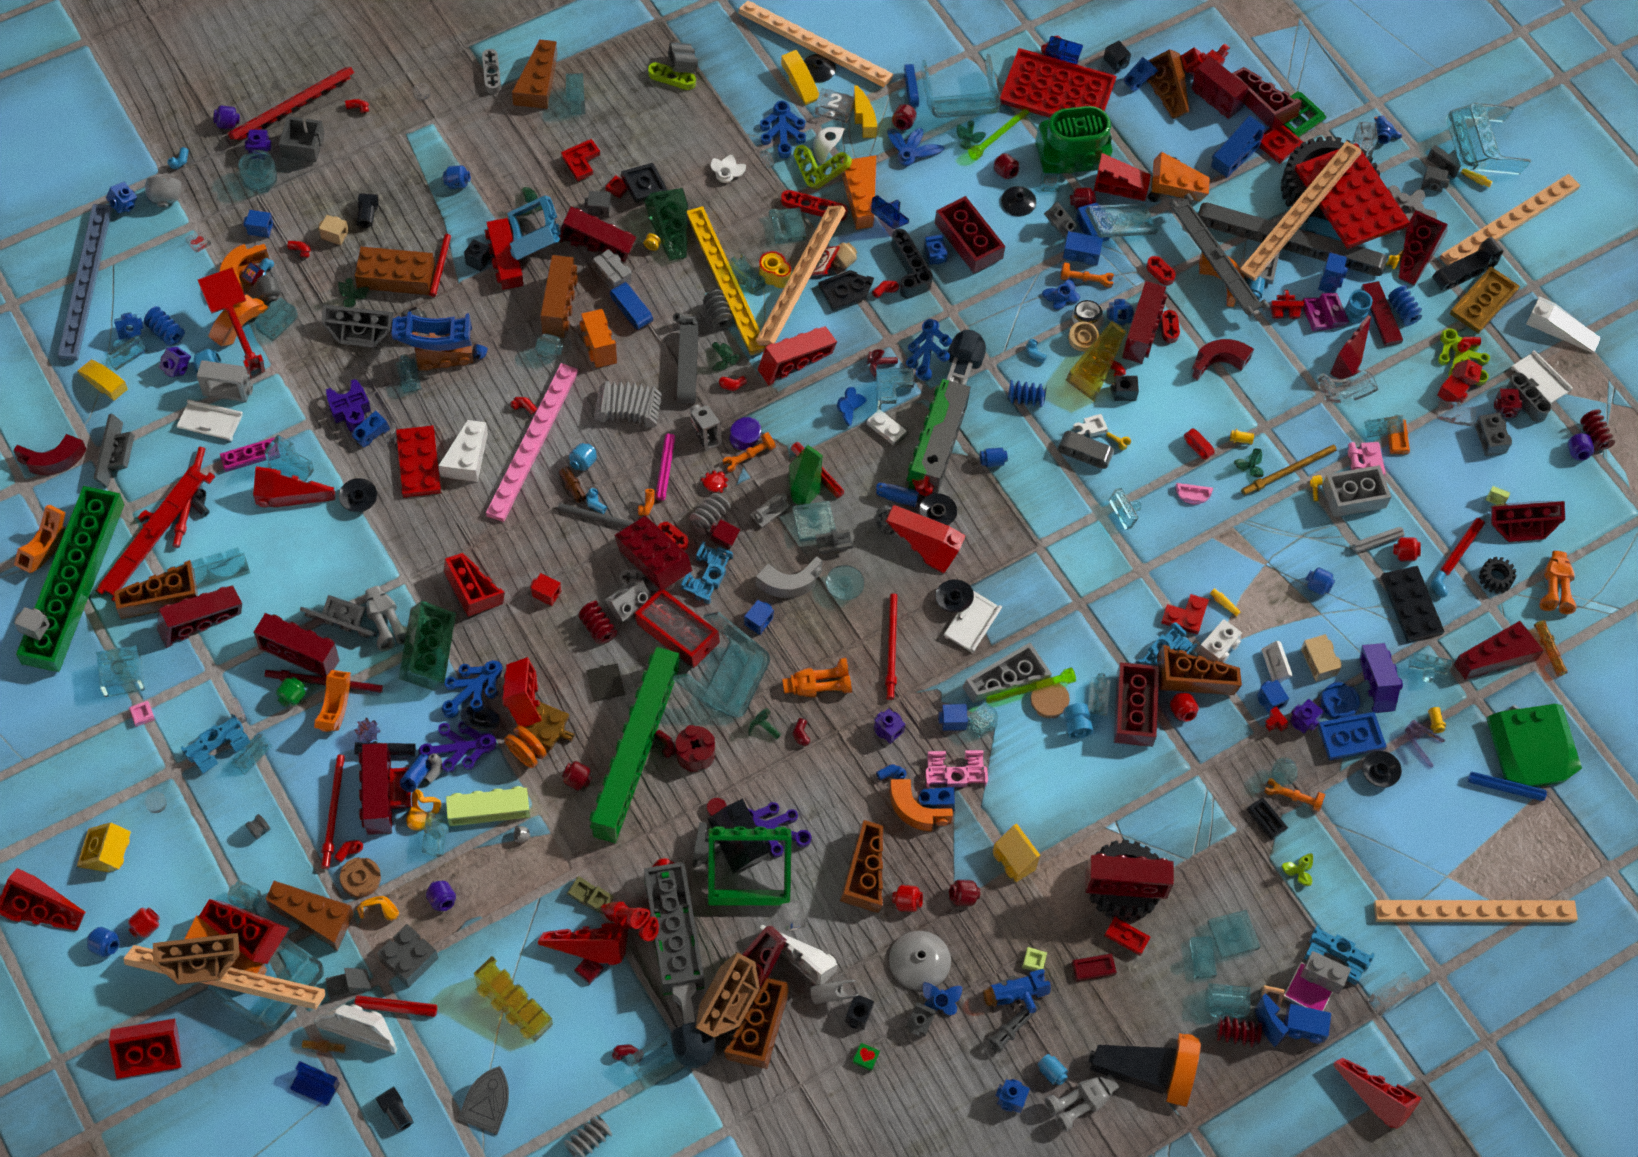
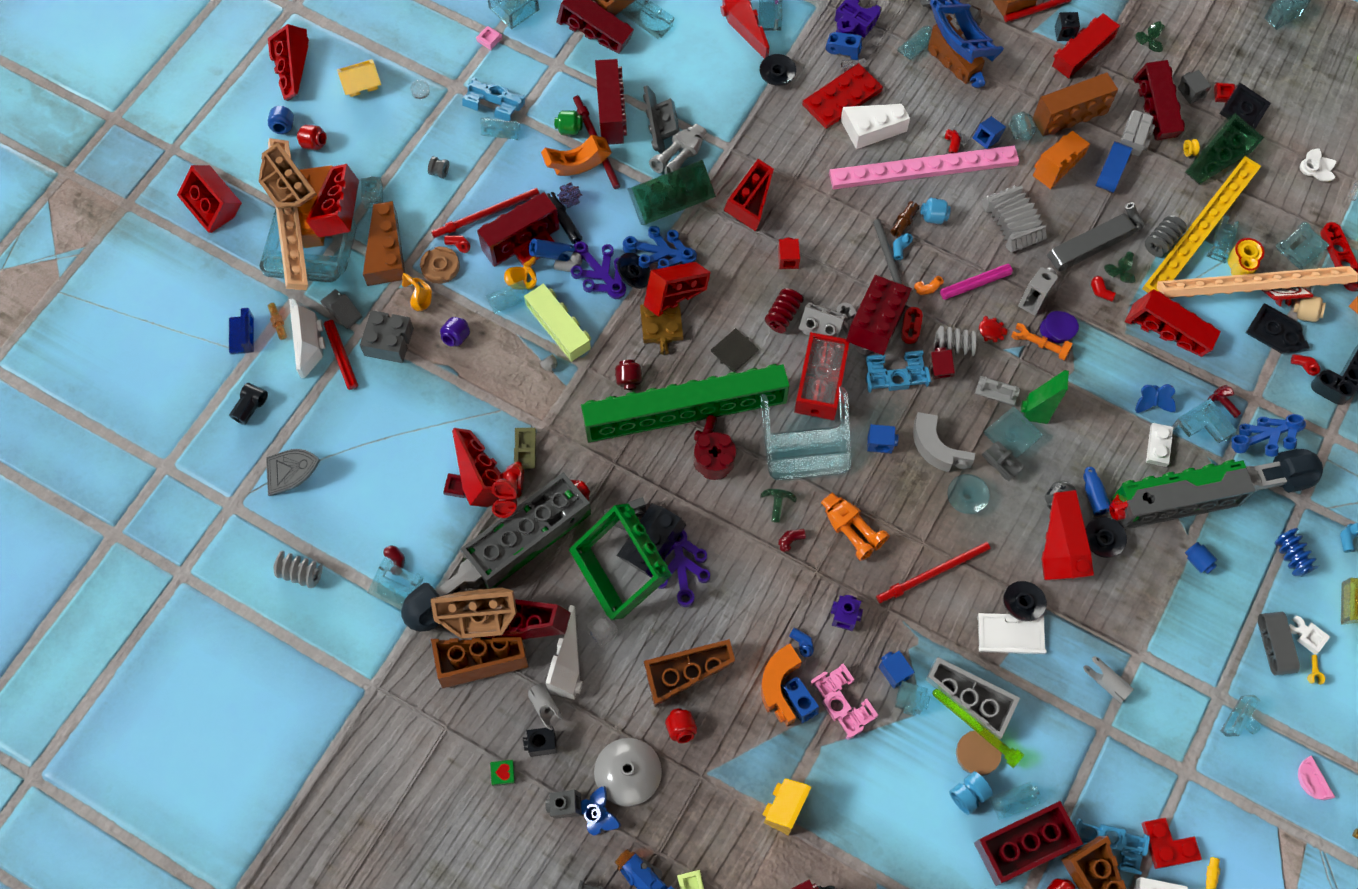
camera: 65 degrees right, 5 degrees up
clear tile [229,697,247,724] -> none
clear yellow wedge [474,956,553,1042] -> none
orange wheel [504,725,547,768] -> none
dark azure window [507,195,561,260] -> none
red plate [561,139,600,181] -> none
dark red tile [707,798,727,817] -> none
red axle [791,442,844,498] -> none
dark red head [949,879,981,906] -> none
none -> blue brick [973,116,1006,149]
none -> light grey piece [1083,656,1134,703]

